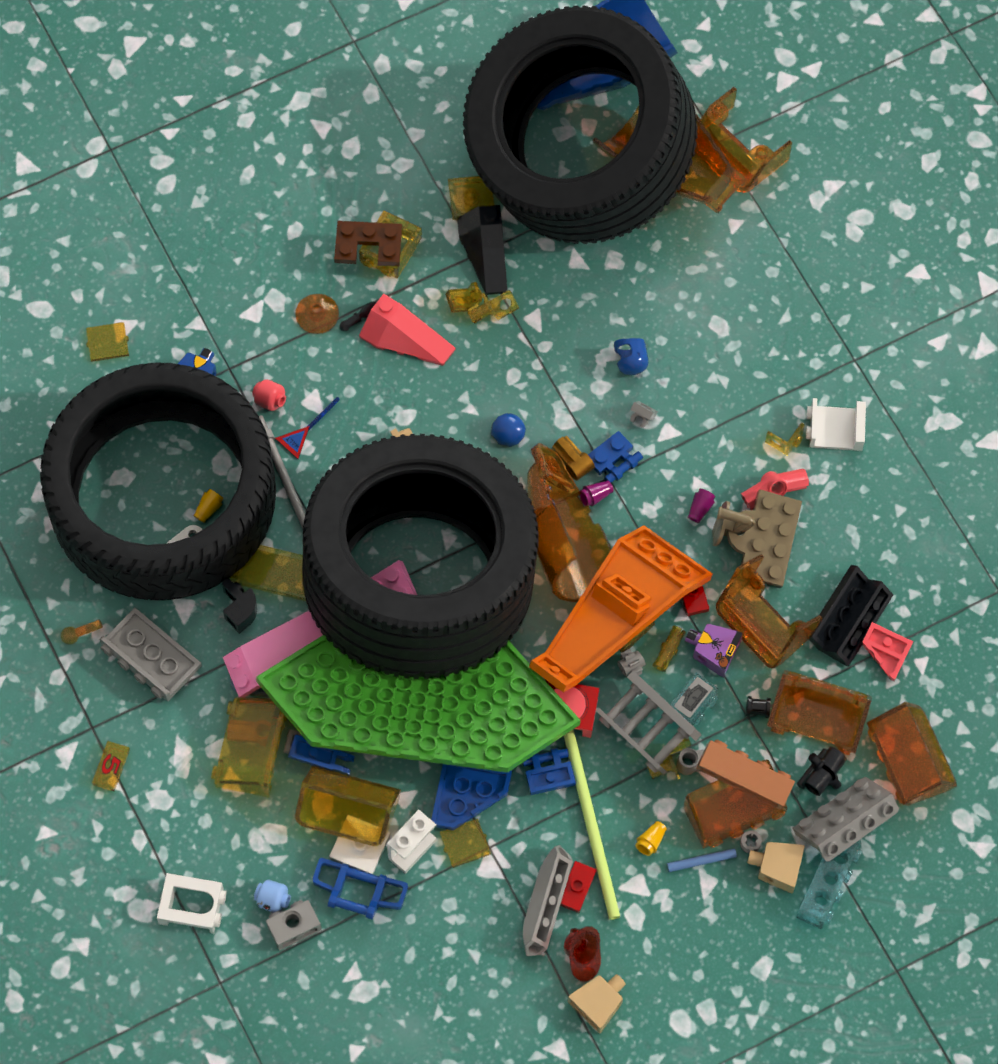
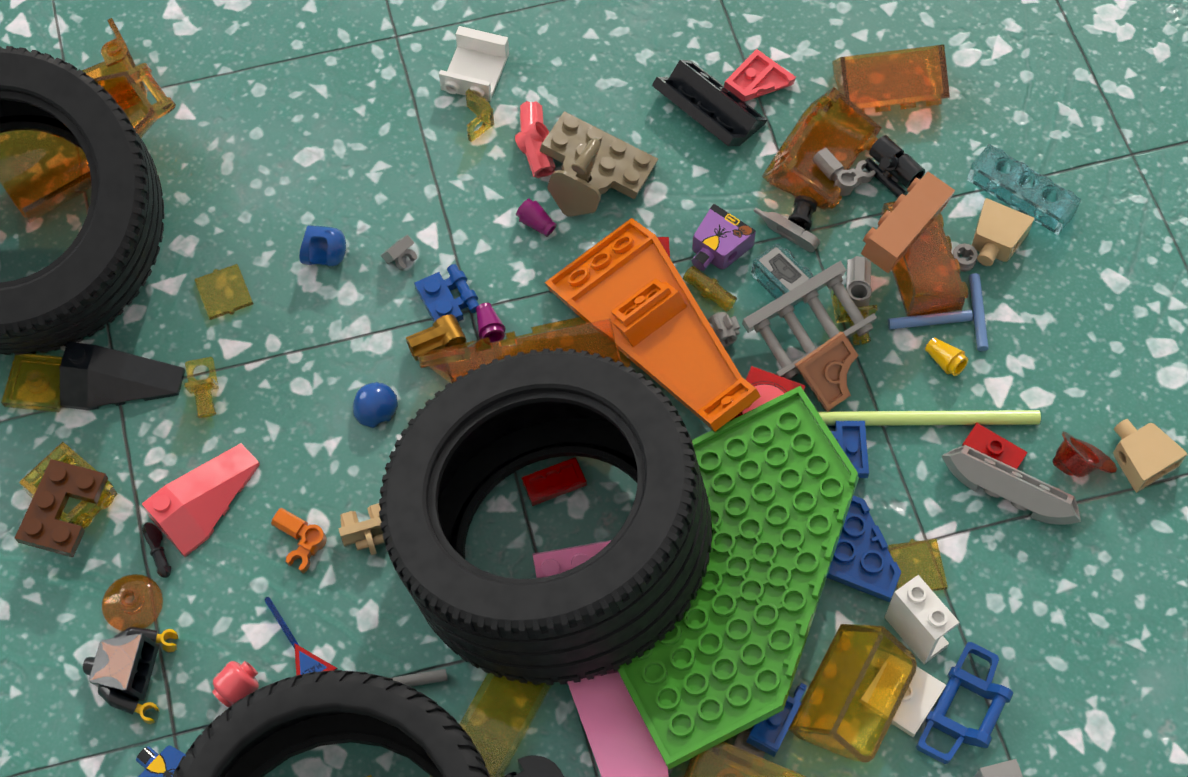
camera: 75 degrees left, 5 degrees down
clear yellow bracket [445,282,482,312] -> none
clear orange windscreen [716,554,822,668] -> none
light grey bracket [793,777,899,862] -> none
none -> black torso [83,627,178,724]
none -> clear yellow piece [194,264,253,320]
none -> orange bar [271,508,327,574]
none -> red plate [521,457,587,506]
none -> light grey piece [754,208,820,252]
none -> nougat tile [794,332,859,412]
none -> light grey bar [812,148,876,196]
none -> medium blue bar [888,310,973,330]

